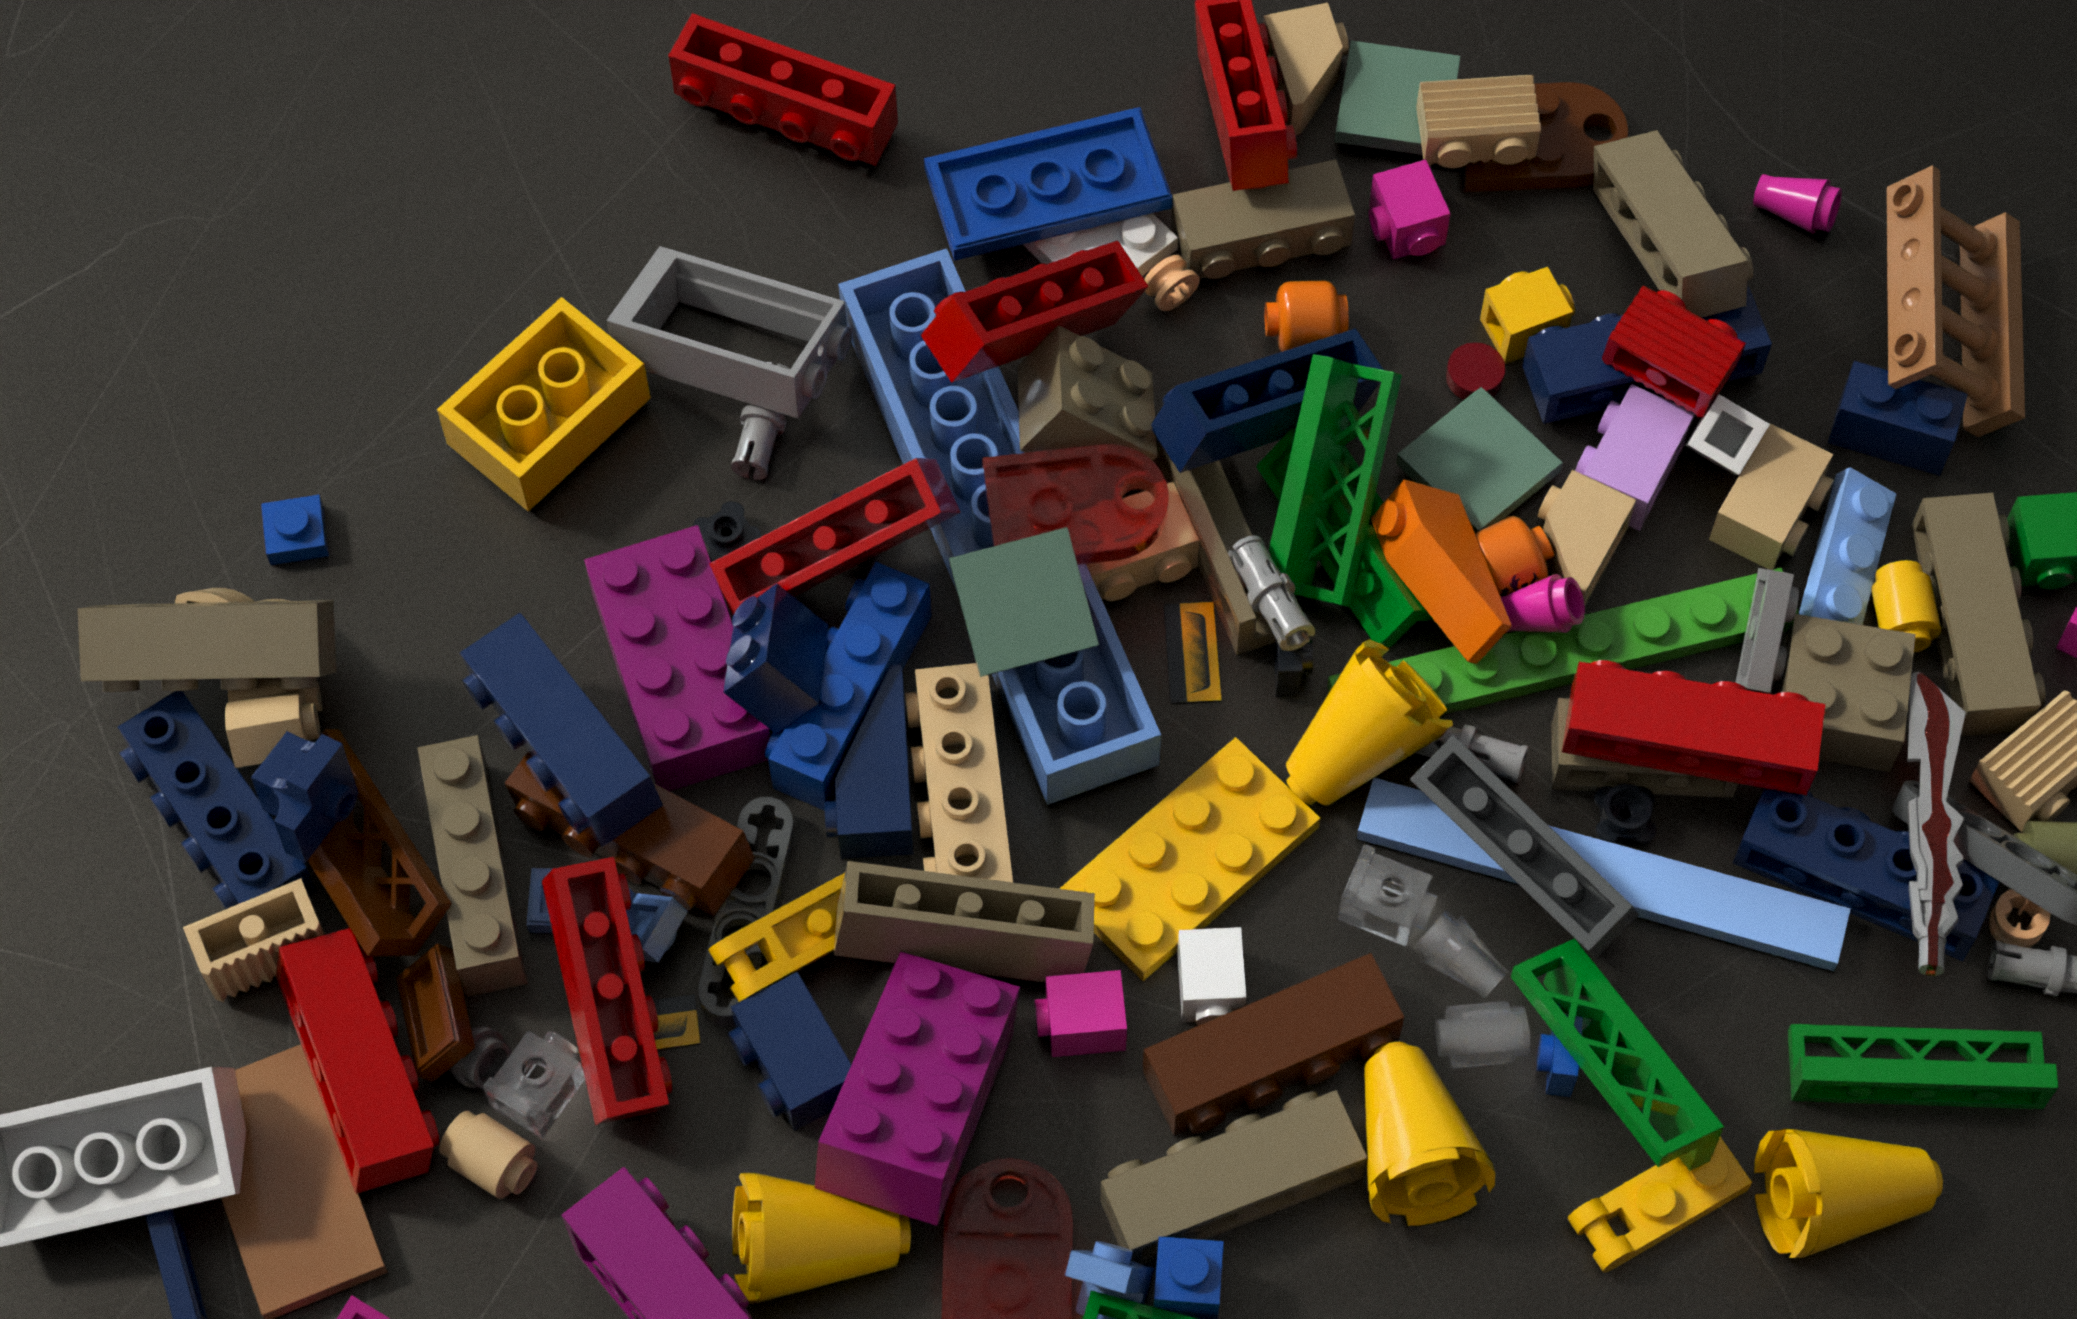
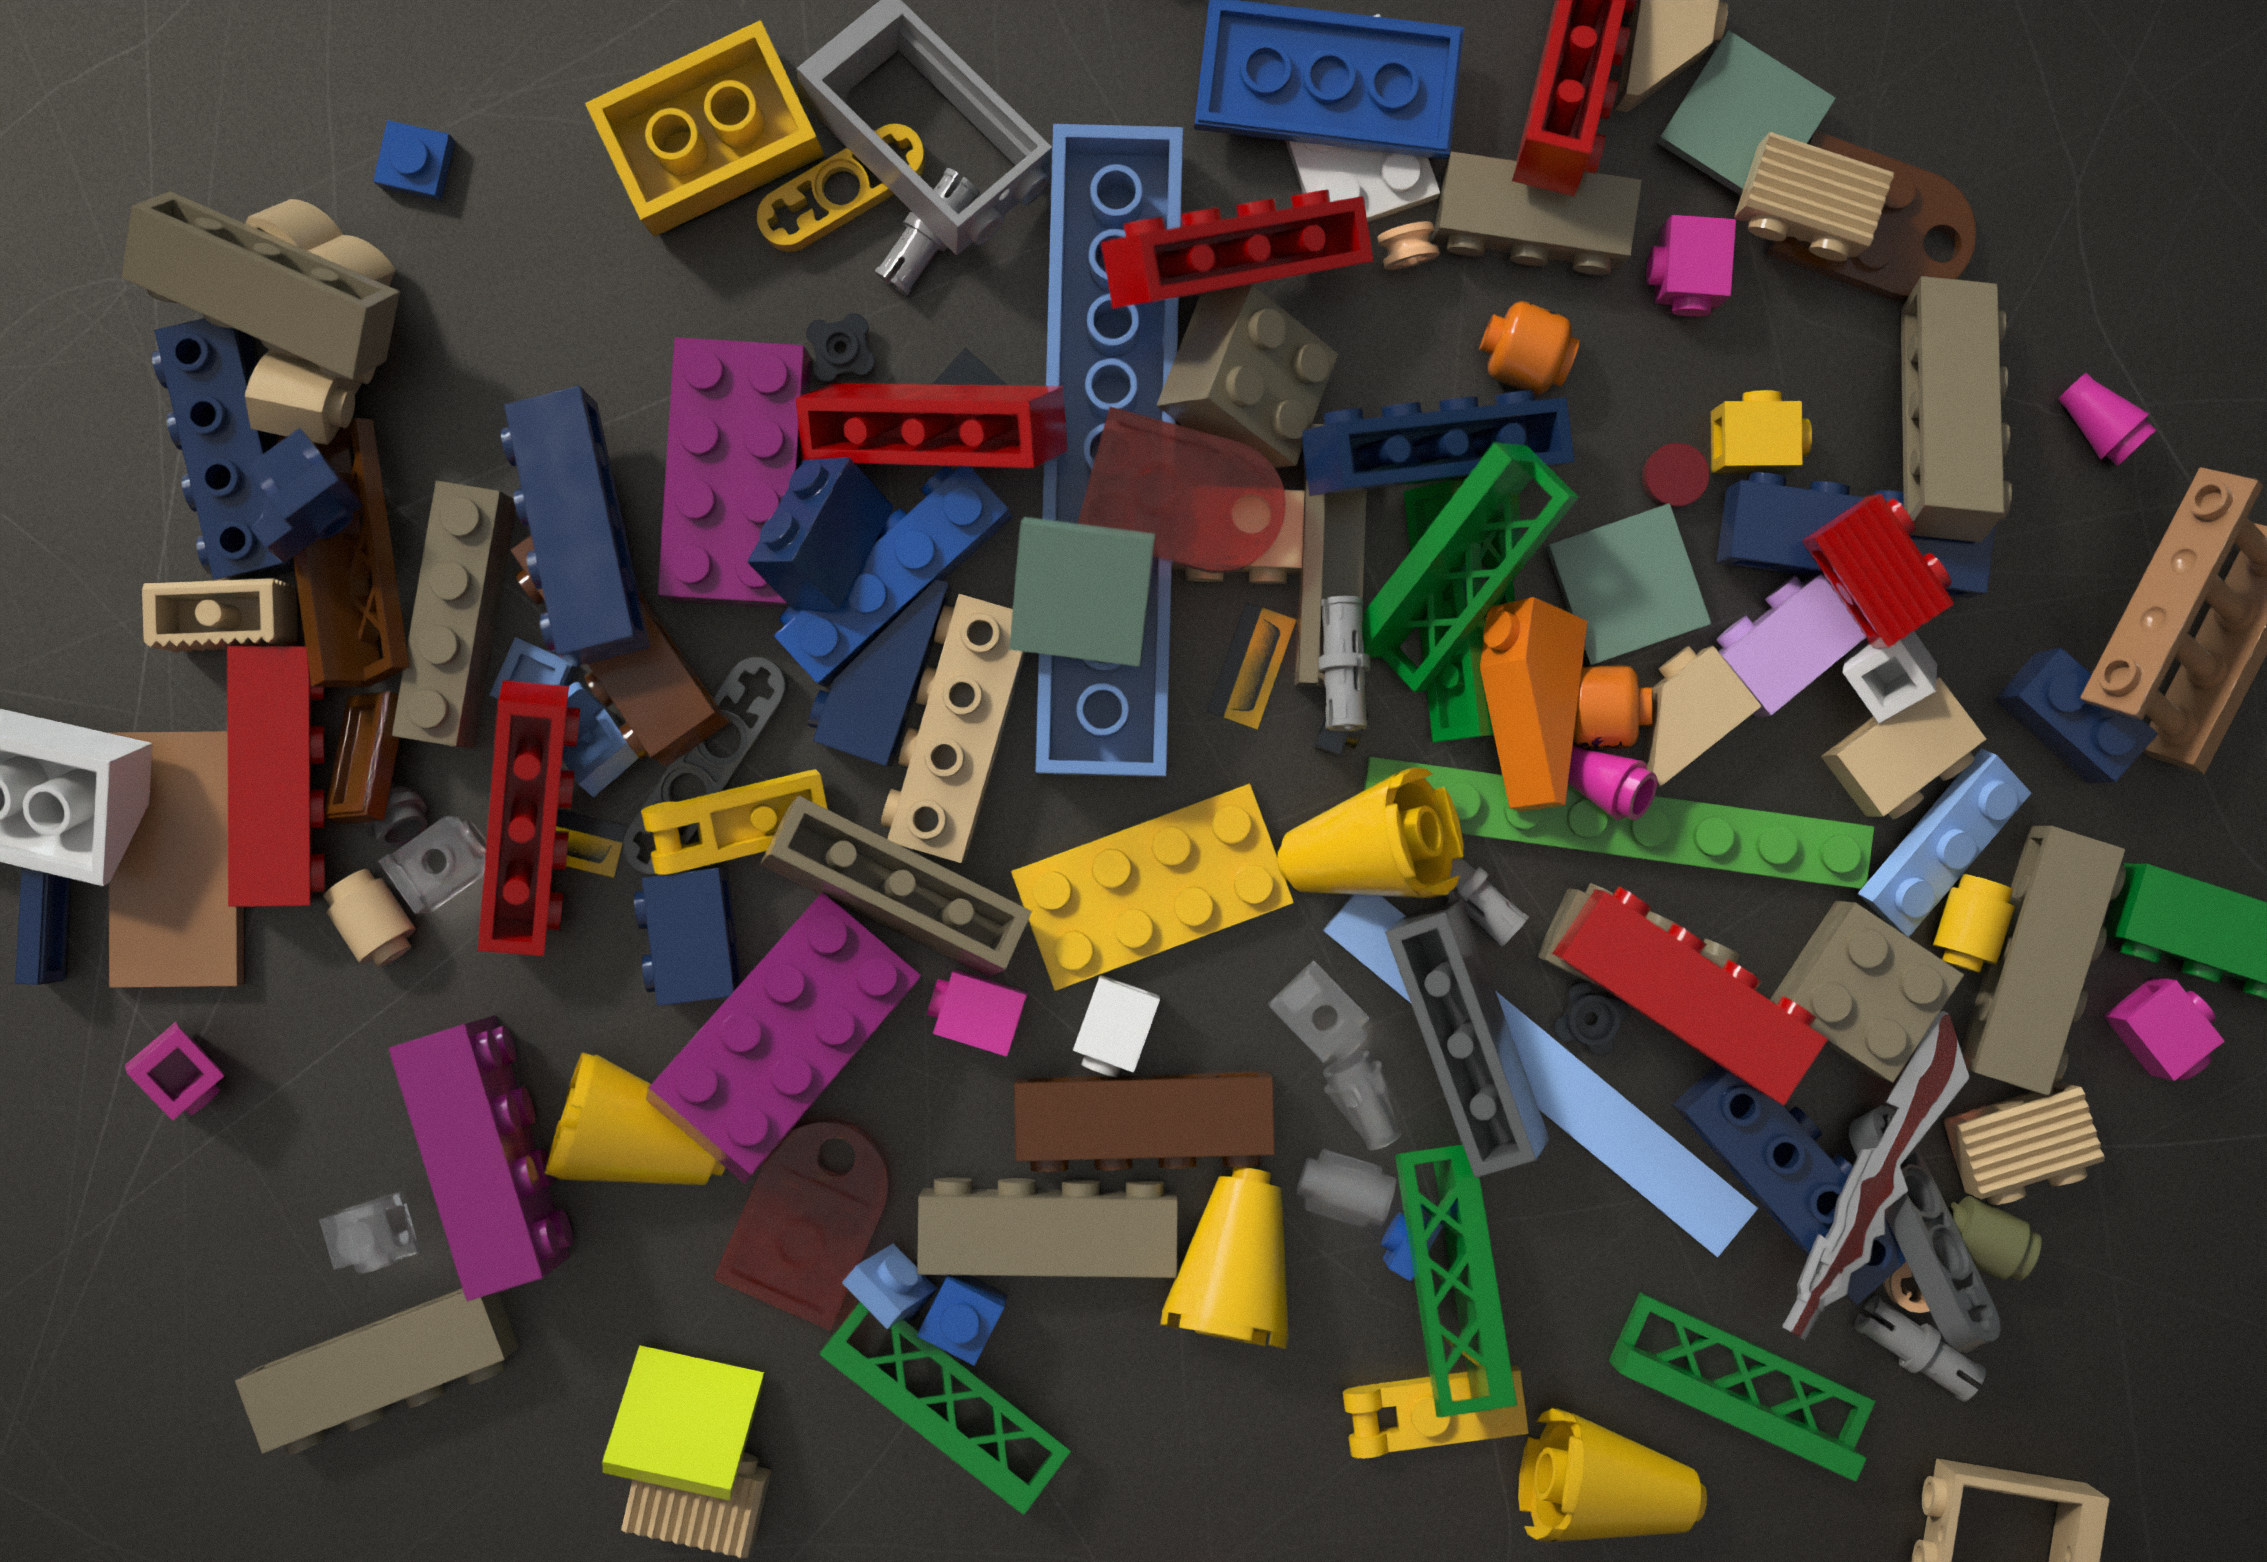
camera: 20 degrees right, 25 degrees up
light grey plate [1735,568,1799,693] -> none
none -> yellow beam [757,124,926,252]

